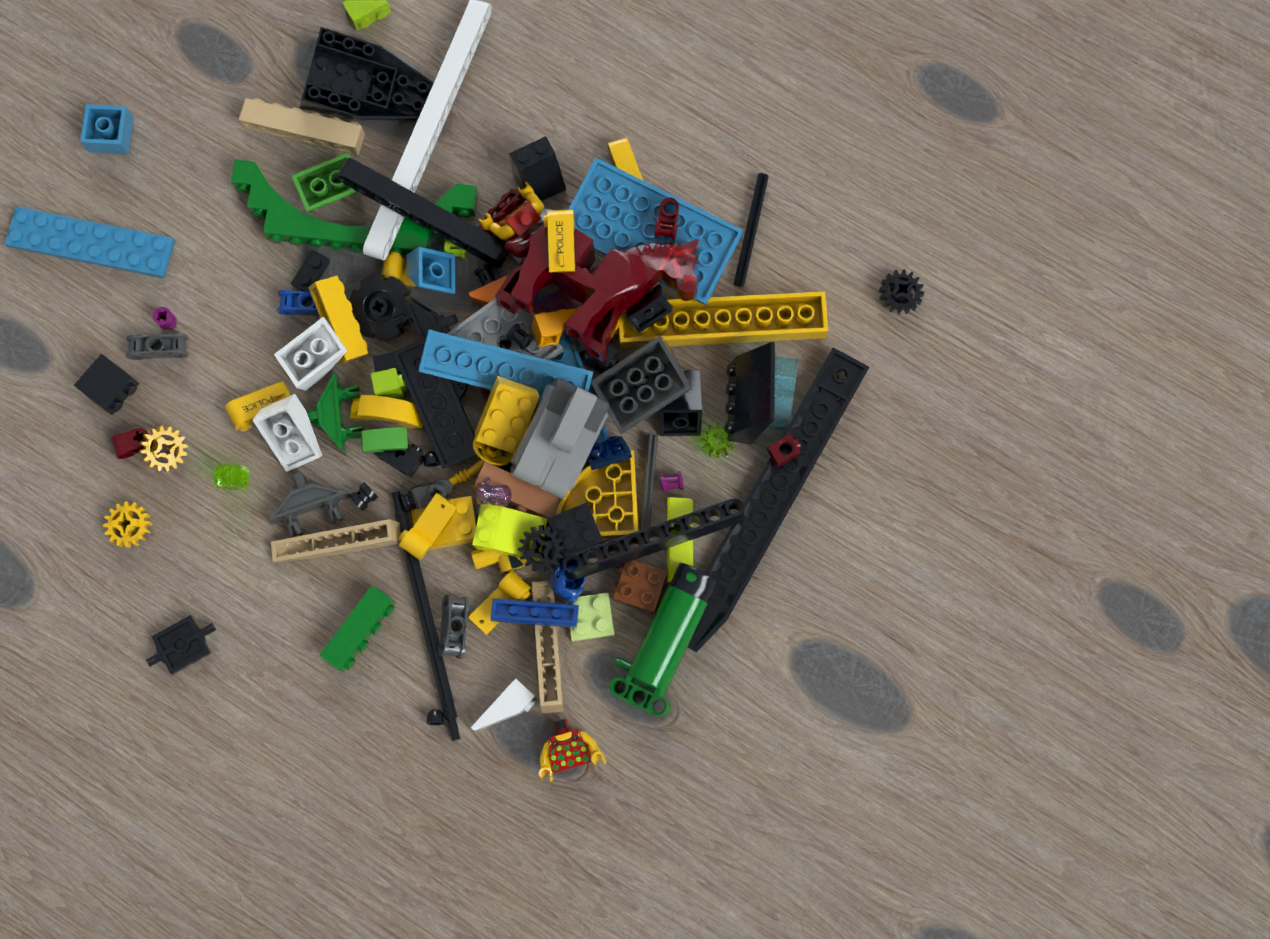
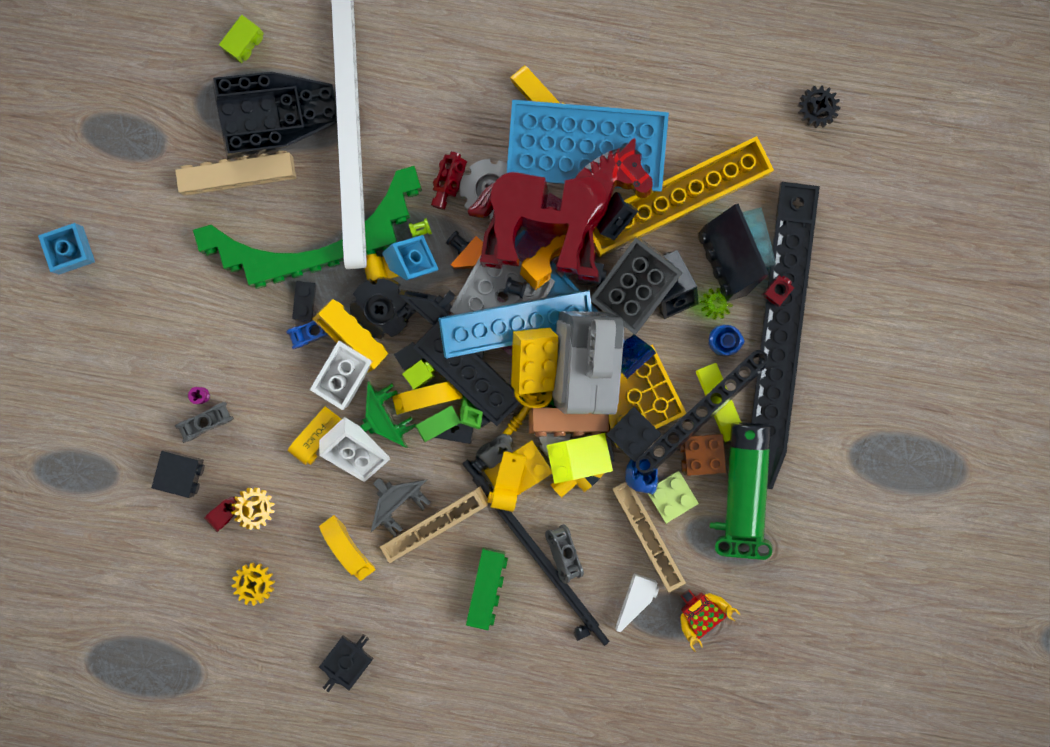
camera: 20 degrees left, 10 degrees up
dark azure plate [4,207,175,278] -> none
clear neon green gear [213,464,250,490] -> none
bright green slope [291,153,357,213] -> none
black beam [336,158,509,268] -> none
black wheel [349,482,378,511] -> none
yellow door [468,570,532,636] -> none
animal [477,477,512,506] -> none
torso [479,182,544,241] -> none
blue tile [490,599,579,628] -> none
black slope [509,136,566,201] -> none
black gear [518,525,566,572] -> none
yellow door [544,209,575,273] -> none
dark grey axle [639,434,658,530] -> none
dark red piece [655,197,679,240] -> none
magenta bush [660,471,684,493] -> none
black axle [734,173,769,287] -> none
none -> yellow arch [319,515,376,581]
none -> bright green slope [460,395,483,430]
none -> blue hair [708,325,745,356]

